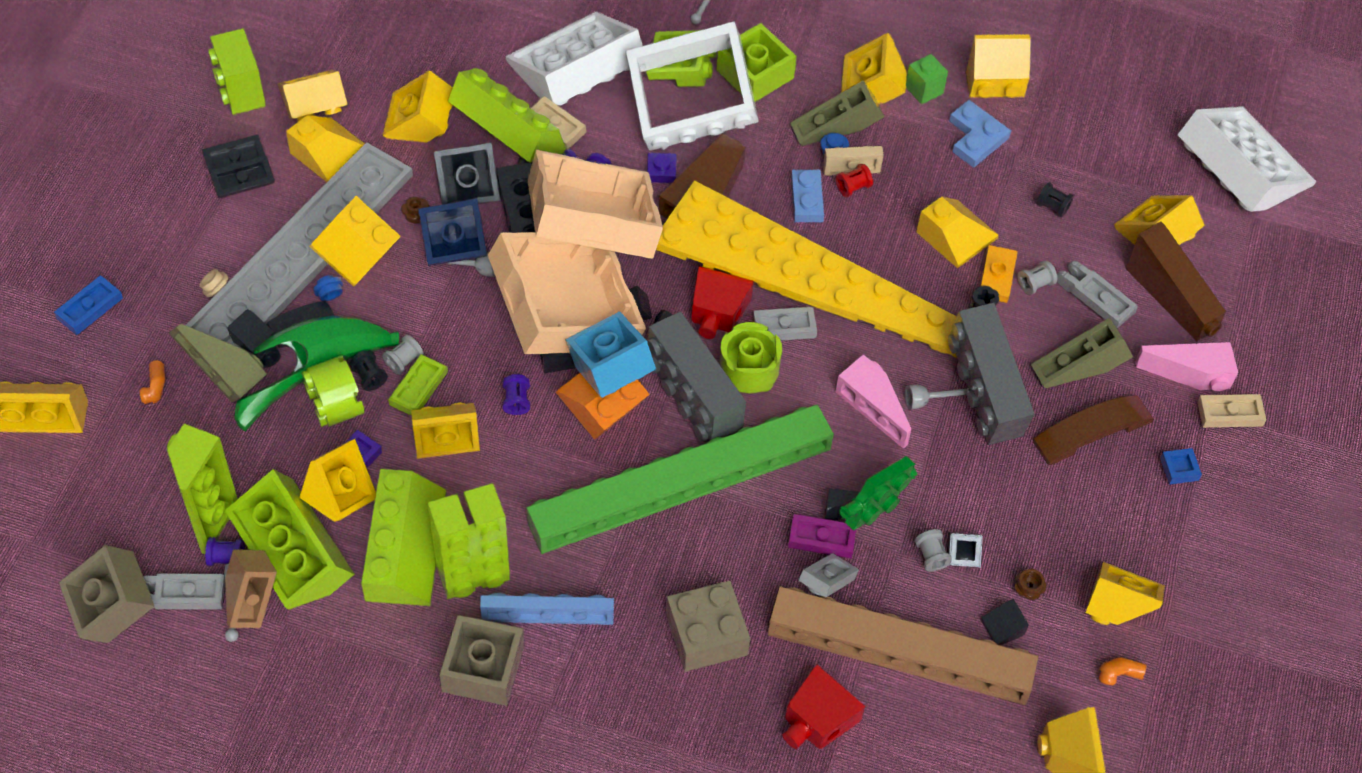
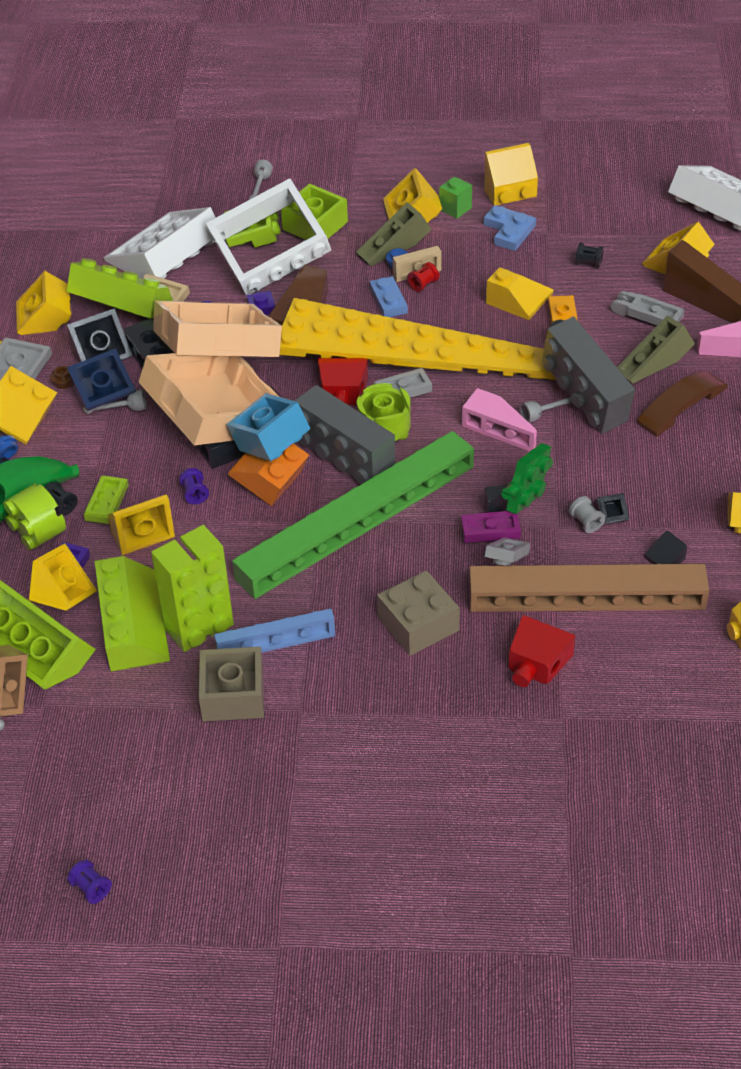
camera: 10 degrees left, 10 degrees down
light grey bush [382,335,424,375] -> none
reddish brown plate [1014,569,1046,600] -> none
light grey bush [1018,260,1057,295] -> none

